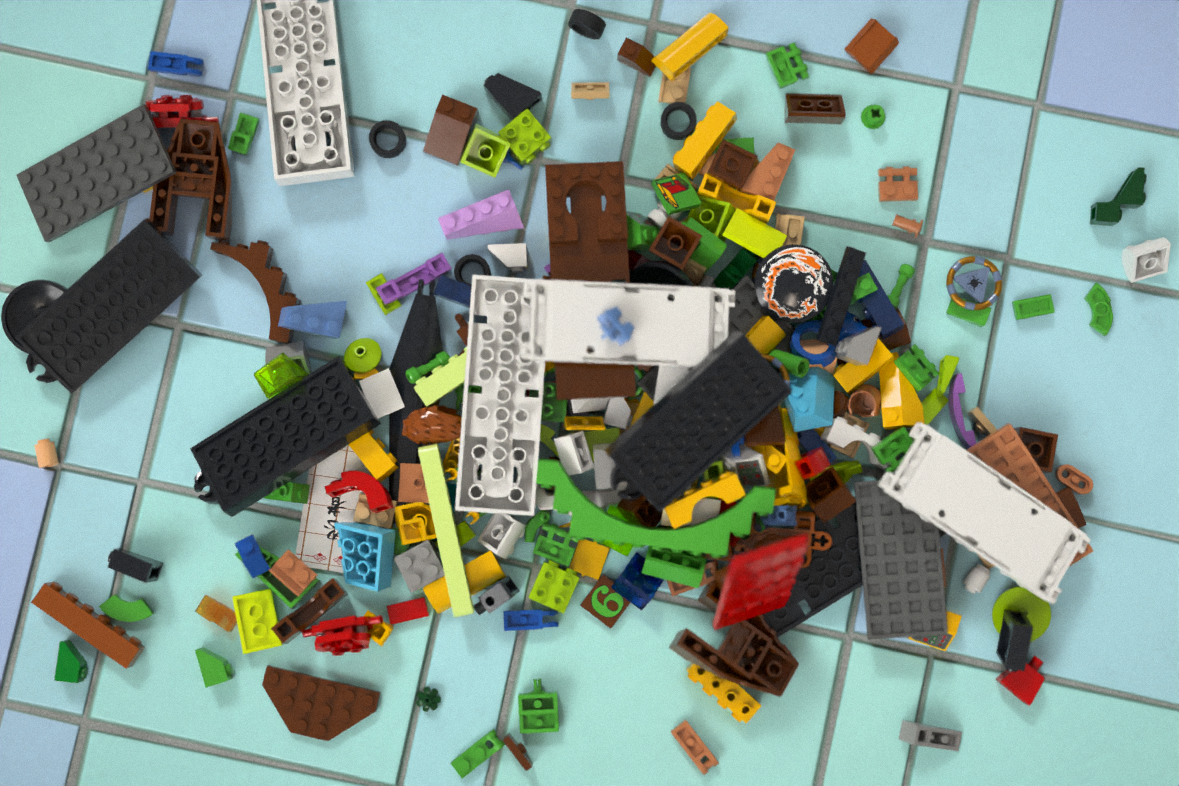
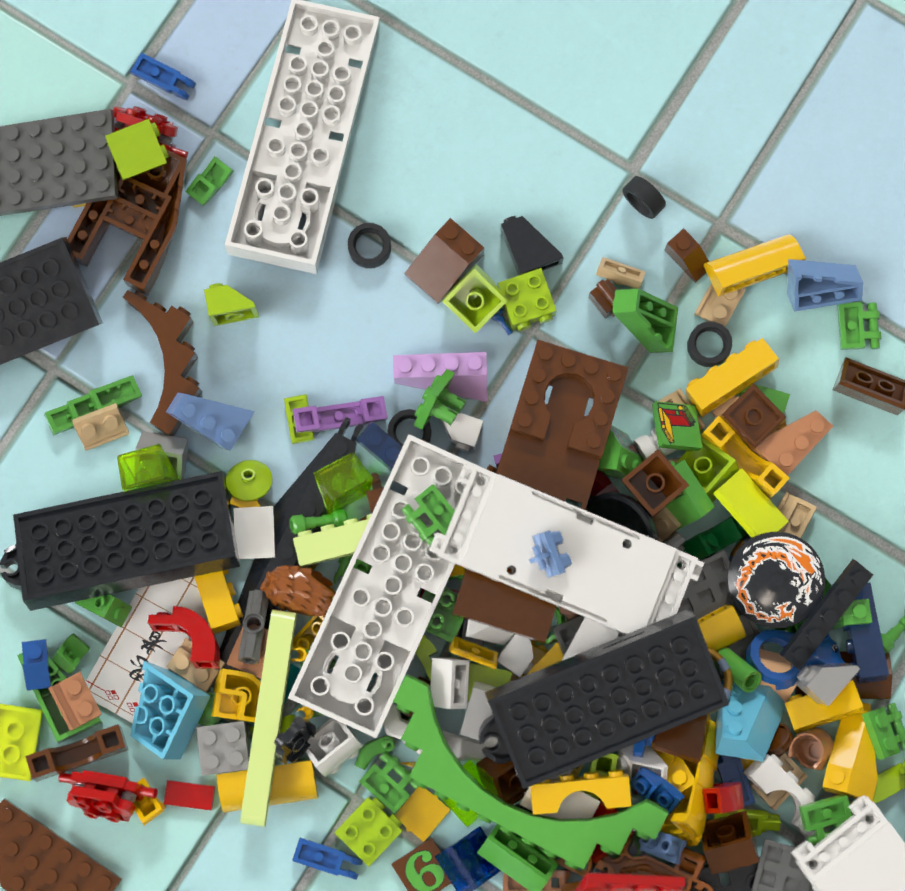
camera: 20 degrees right, 5 degrees down
torso [473,576,520,615] -> none
none -> bright green slope [44,375,142,436]
none -> bright green bracket [52,633,90,675]
none -> tan plate [72,403,129,451]
none -> lime brick [105,119,169,180]
none -> lime slope [204,283,259,326]
none -> dark grey piece [238,590,269,665]
none -> black plate [274,716,316,764]
none -> clear neon green slope [313,452,373,514]
none -> bright green plate [401,484,455,546]
none -> bright green plate [414,369,467,430]
none -> reddish brown brick [588,279,617,319]
none -> bright green wedge [612,289,678,353]
none -> blue slope [629,767,685,815]
none -> medium blue wedge [787,259,863,312]

